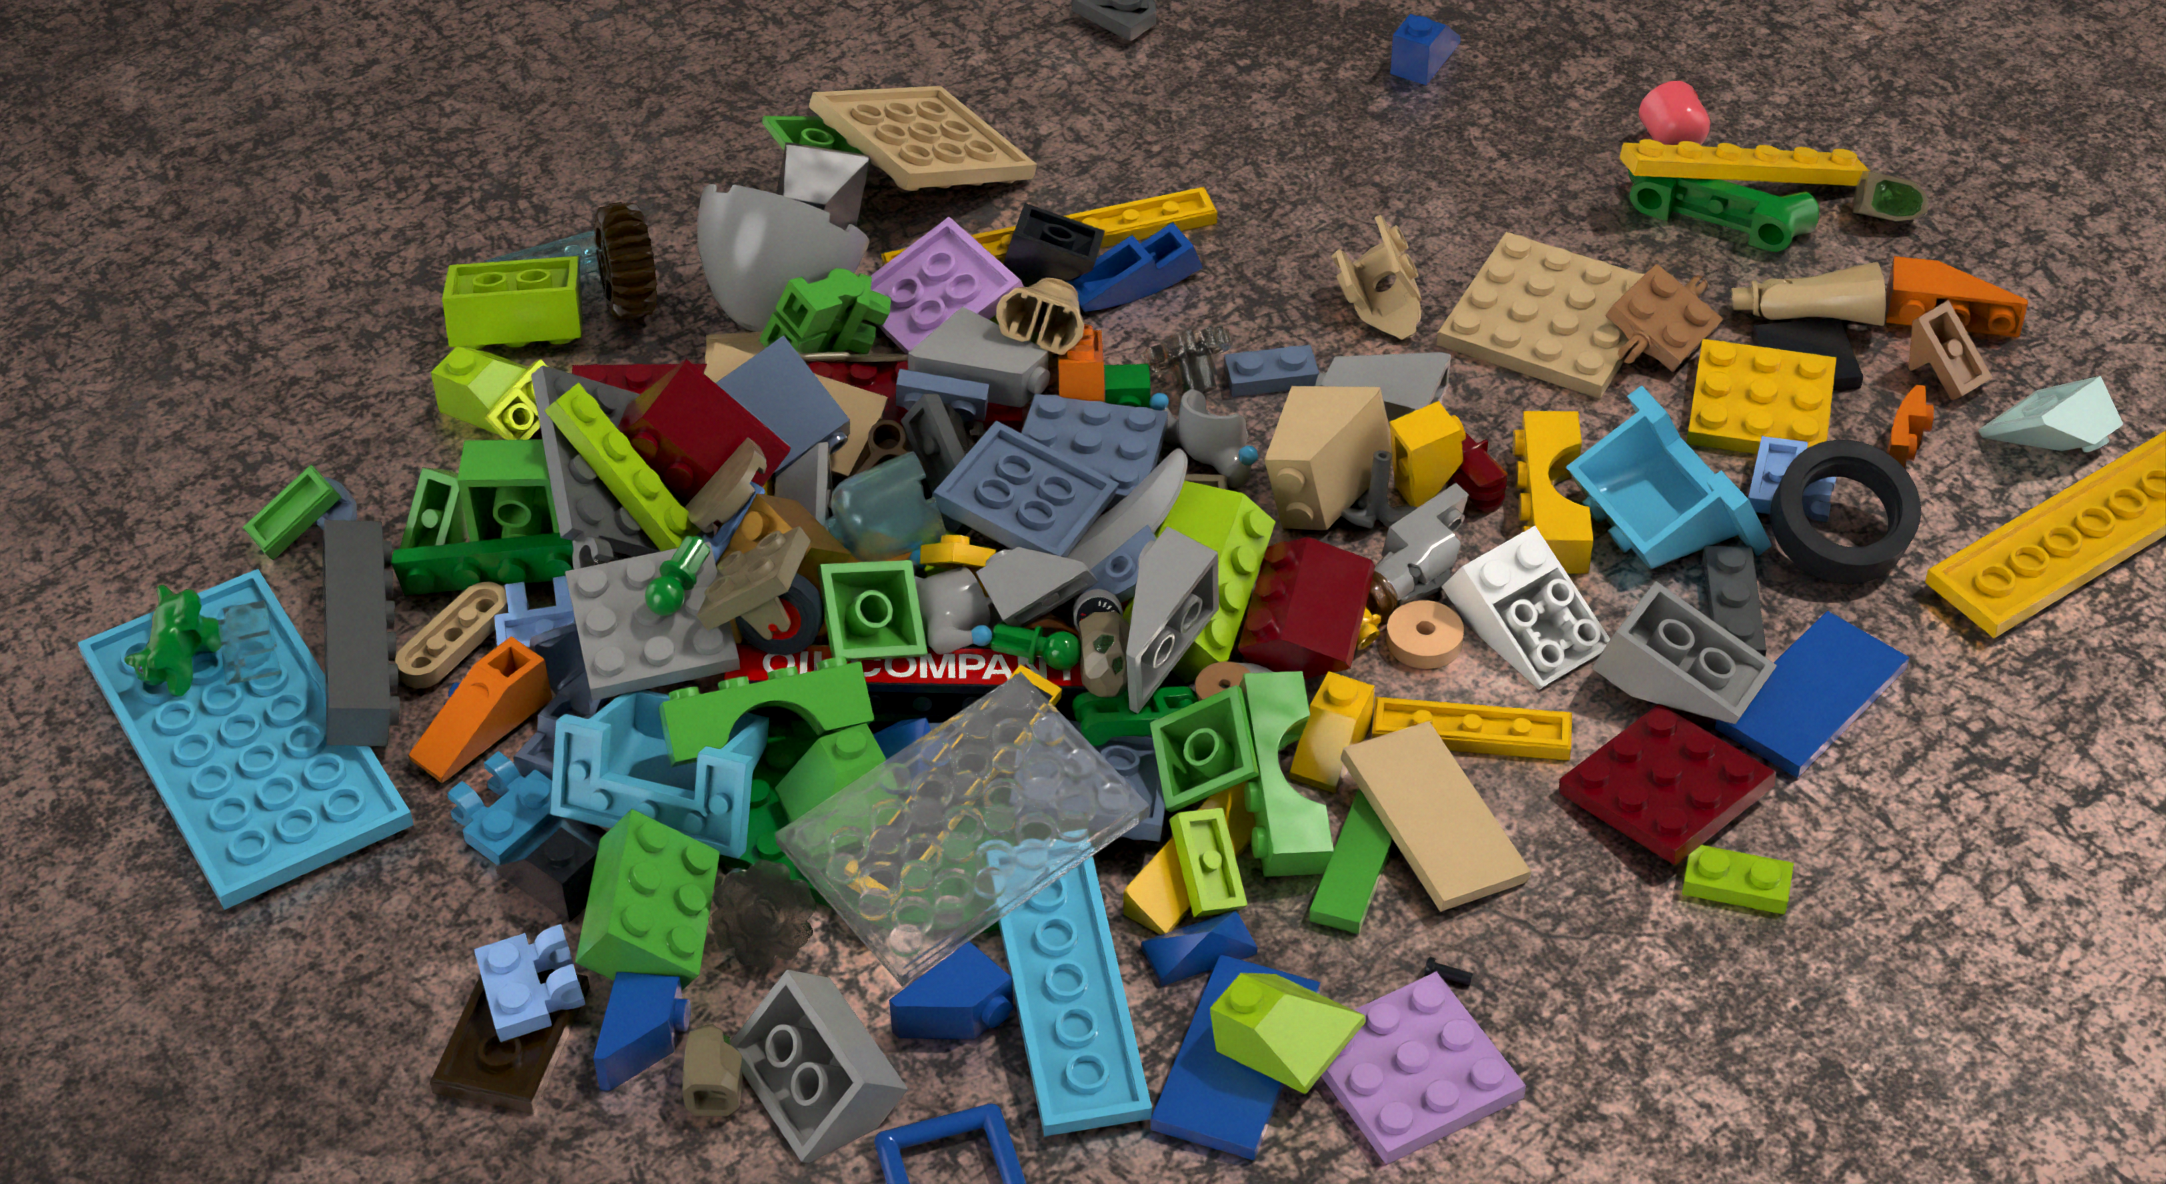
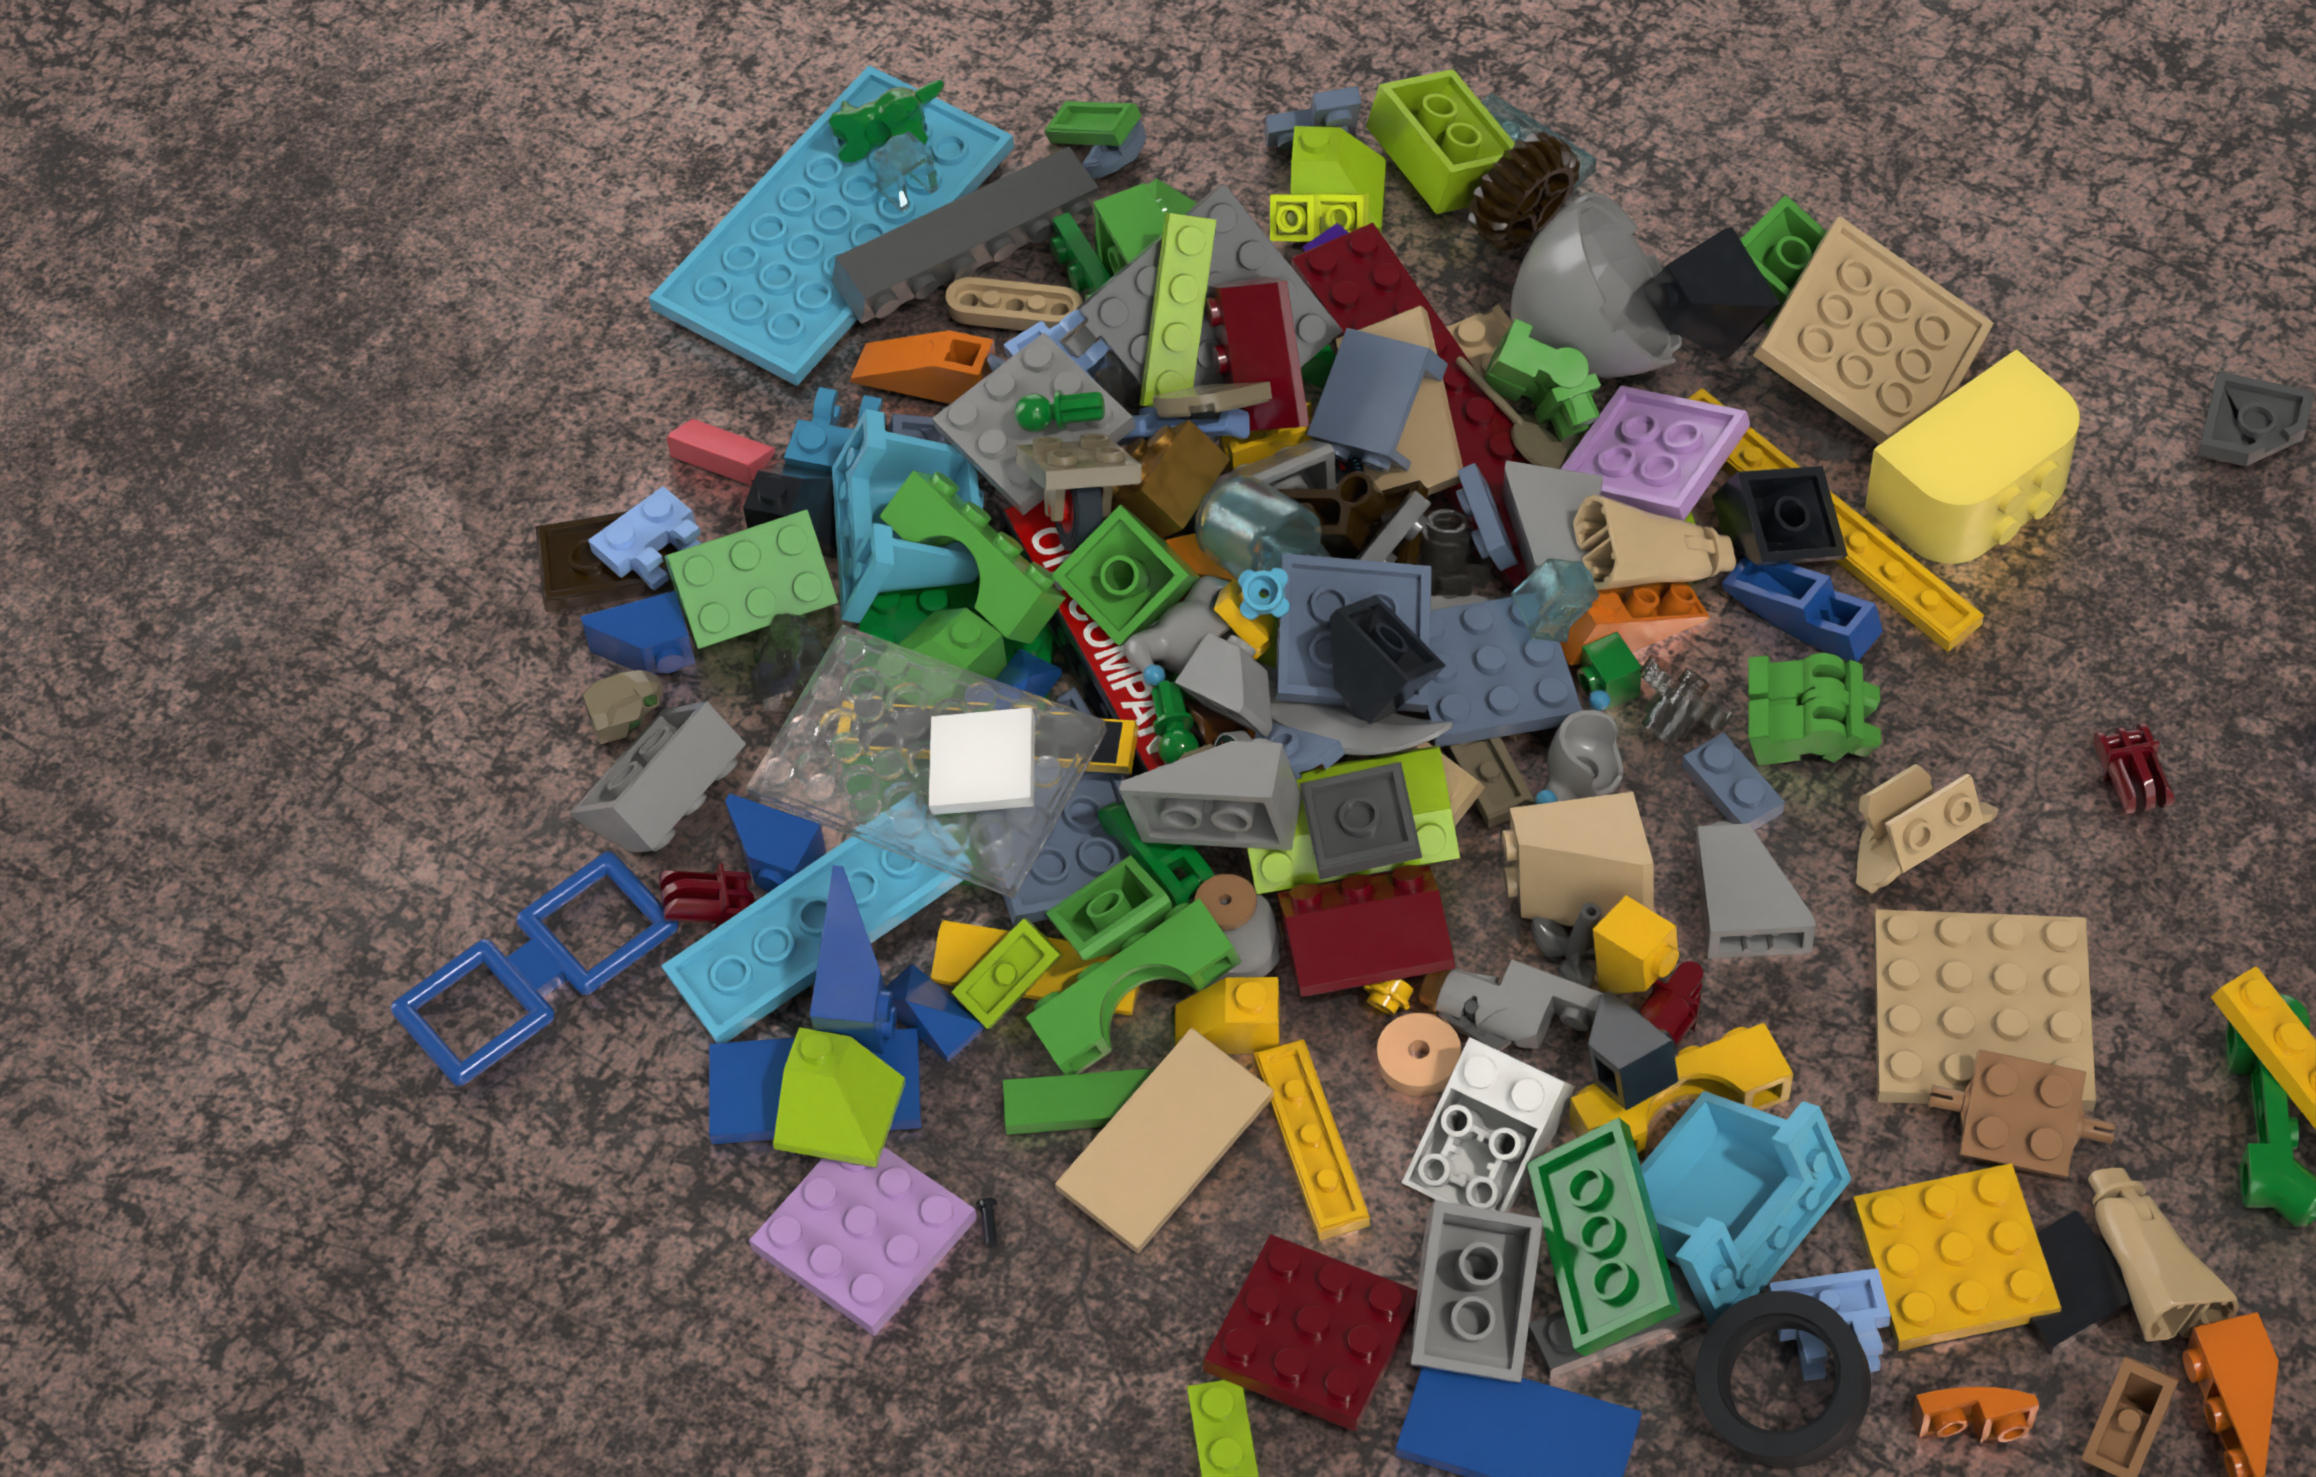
camera: 70 degrees right, 10 degrees up
none -> dark red arm [659,863,755,931]
none -> coral slope [666,418,775,486]
none -> blue slope [810,865,897,1054]
none -> white tile [929,707,1035,815]
none -> medium azure plate [1238,568,1290,620]
none -> sand blue plate [1264,86,1361,150]
none -> dark grey tile [1300,762,1422,880]
none -> black slope [1330,595,1446,724]
none -> clear light blue window [1511,558,1599,642]
none -> green plate [1527,1117,1681,1357]
none -> black slope [1588,990,1679,1111]
none -> bright green hips [1748,653,1881,766]
none -> light yellow brick [1865,349,2080,564]
none -> dark red arm [2093,723,2175,816]

